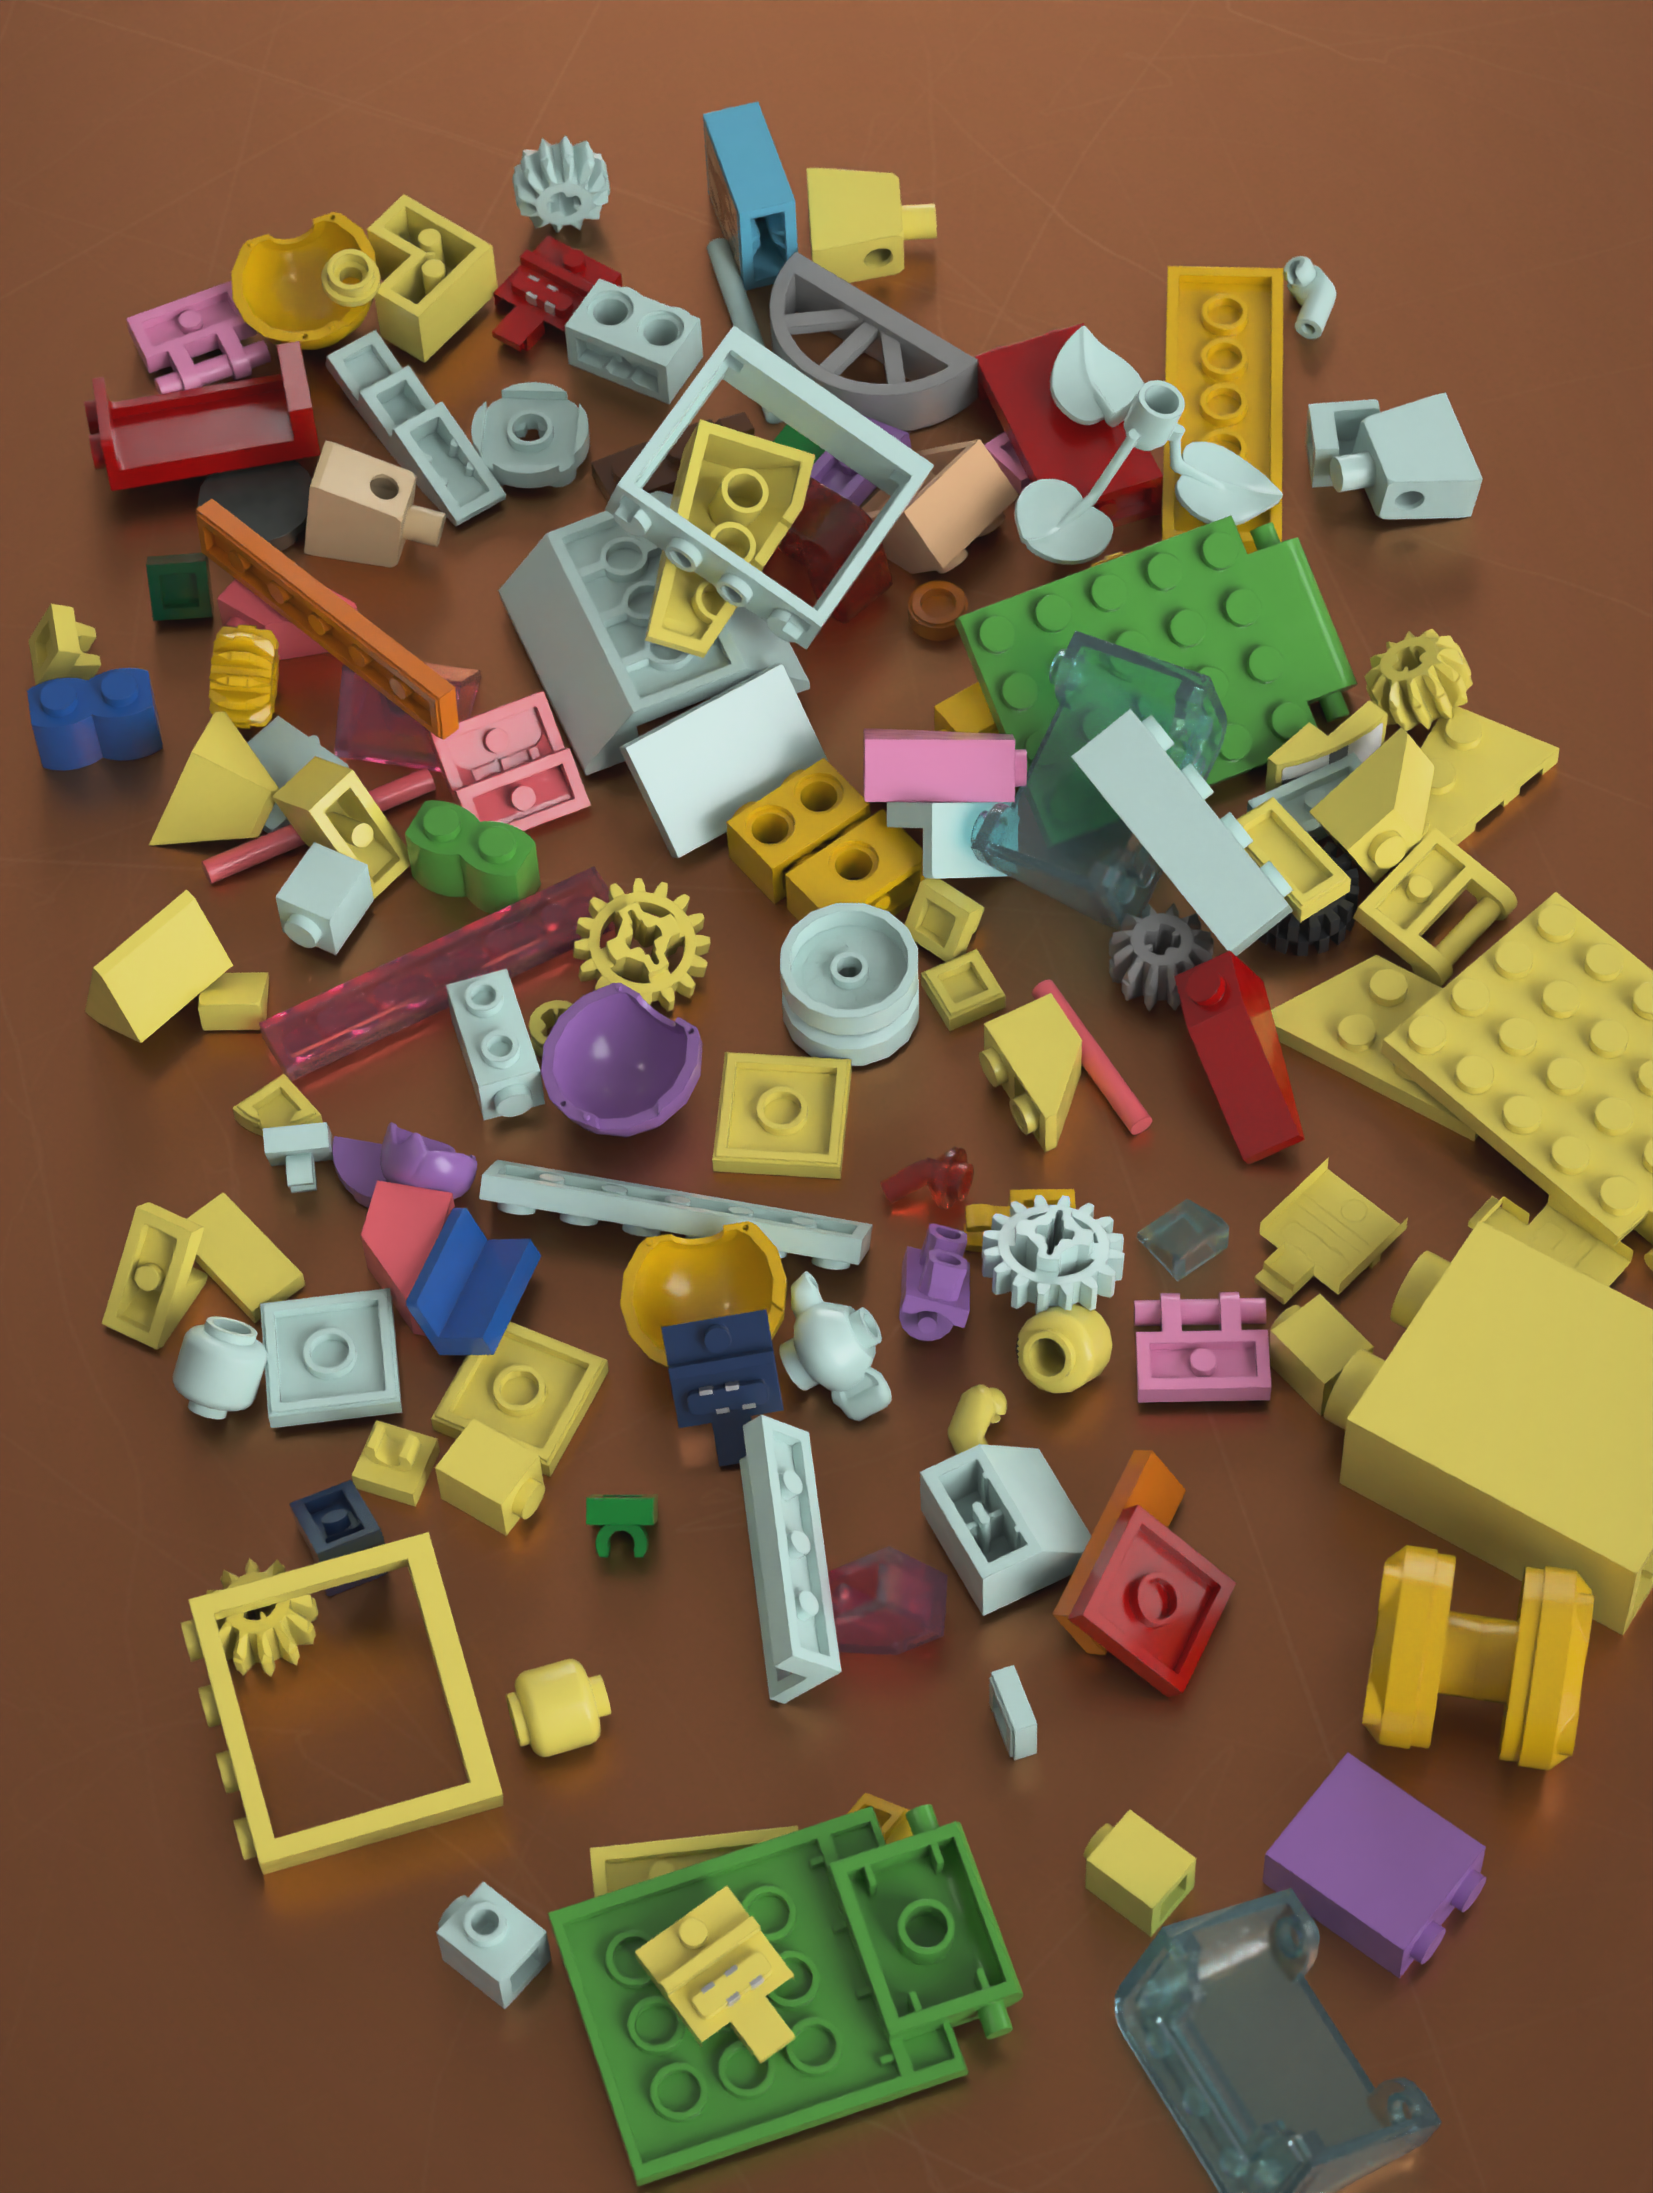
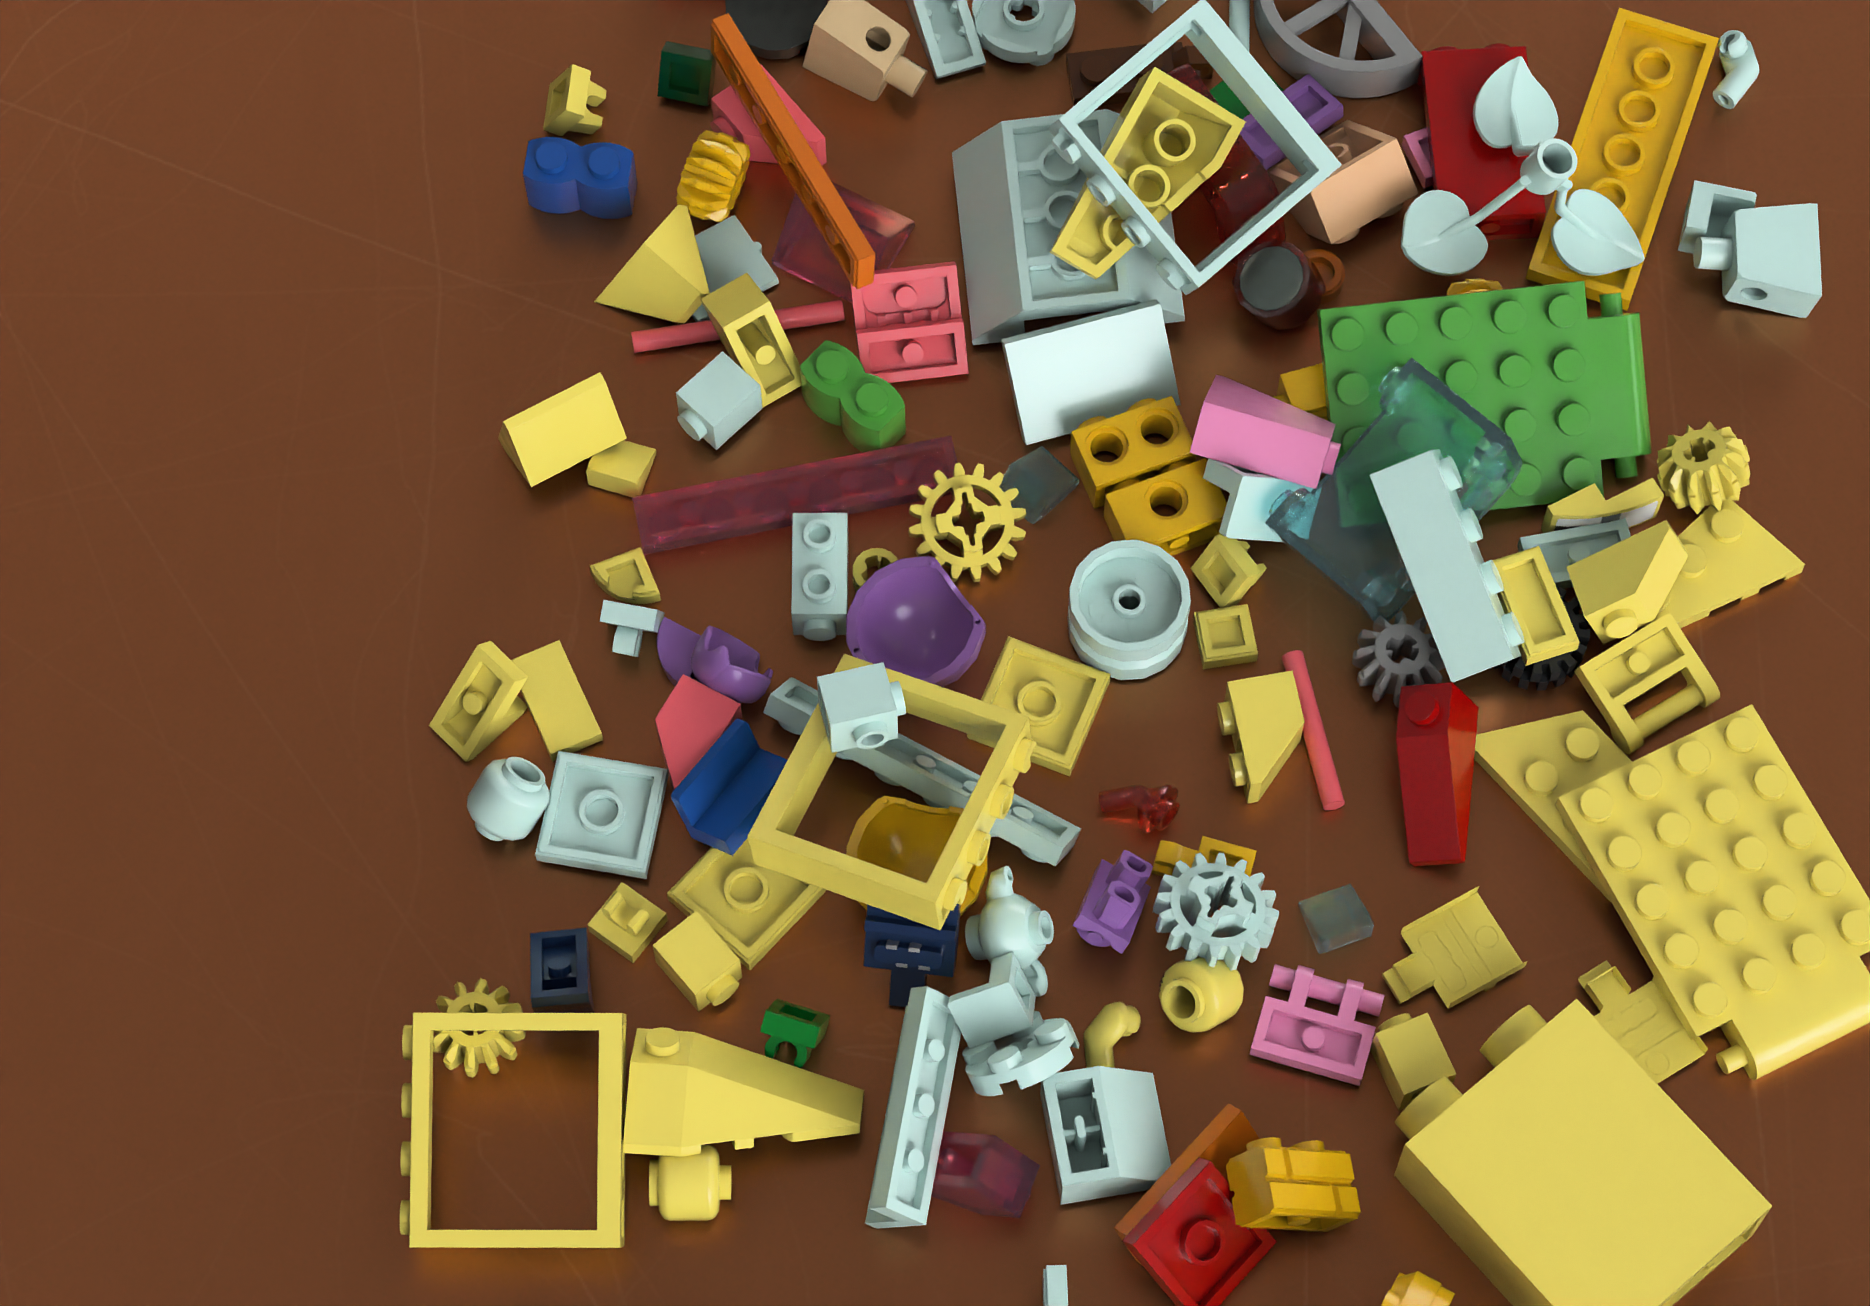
camera: 15 degrees right, 10 degrees up
none -> light yellow wedge [623,1027,864,1157]
none -> light yellow window [747,654,1037,931]
none -> light aqua brick [817,662,906,753]
none -> light aqua panel [948,952,1036,1049]
none -> light aqua plate [962,1011,1080,1096]
none -> clear light blue slope [1000,446,1080,524]
none -> yellow brick [1226,1137,1361,1232]
none -> piece [1232,240,1326,330]

